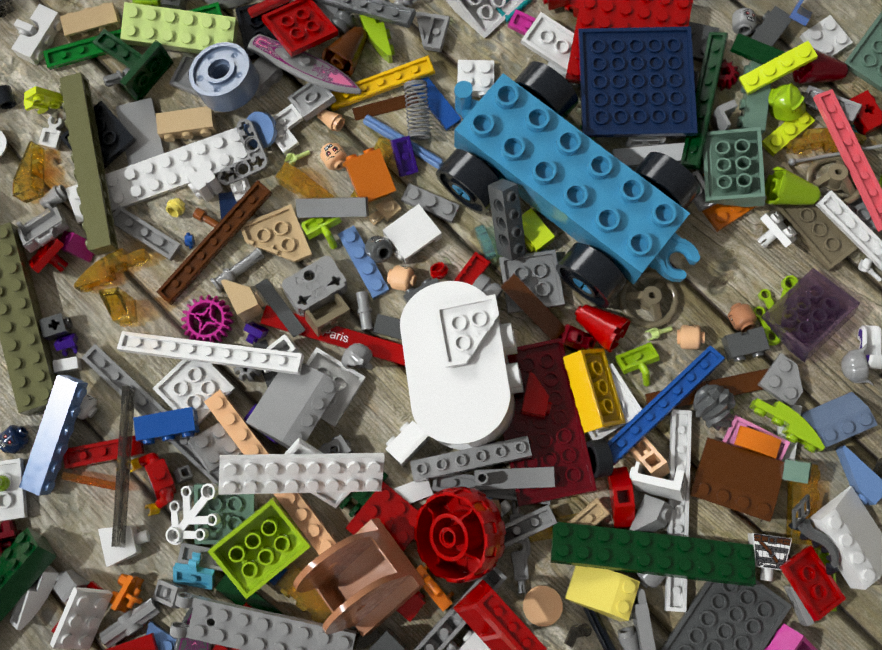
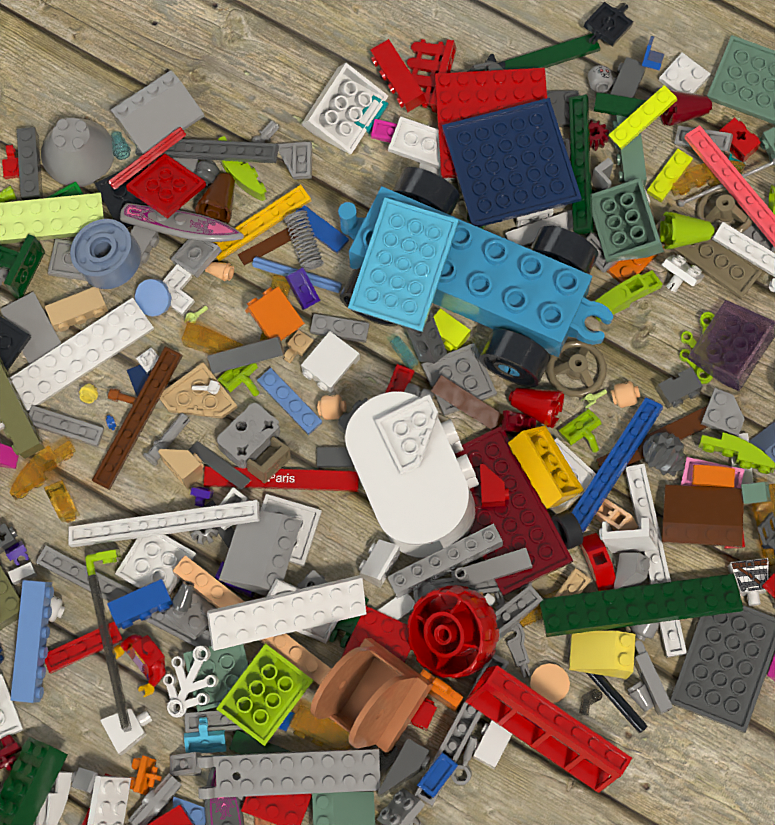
camera: 15 degrees left, 5 degrees down
clear orange tile [62,472,127,492] -> none
light grey piece [173,465,193,484] -> none
dark pink gear [181,295,234,343] -> none
white brick [188,164,223,202] -> none
light grey beam [218,119,270,186] -> none
light nougat head [320,143,348,170] -> none
light grey hair [341,343,373,370] -> none
light grey pin [356,291,374,331] -> none
dark grey head [365,235,393,263] -> none
red plate [430,262,449,279] -> none
white plate [457,60,494,98] -> none
nougat head [728,303,757,332] -> none
lime helmet [768,83,806,121] -> none
none -> lime plate [85,549,121,579]
none -> dark grey cone [172,581,194,612]
none -> white hand [192,380,220,394]
none -> medium azure plate [348,198,459,332]
none -> lime slope [595,270,663,322]

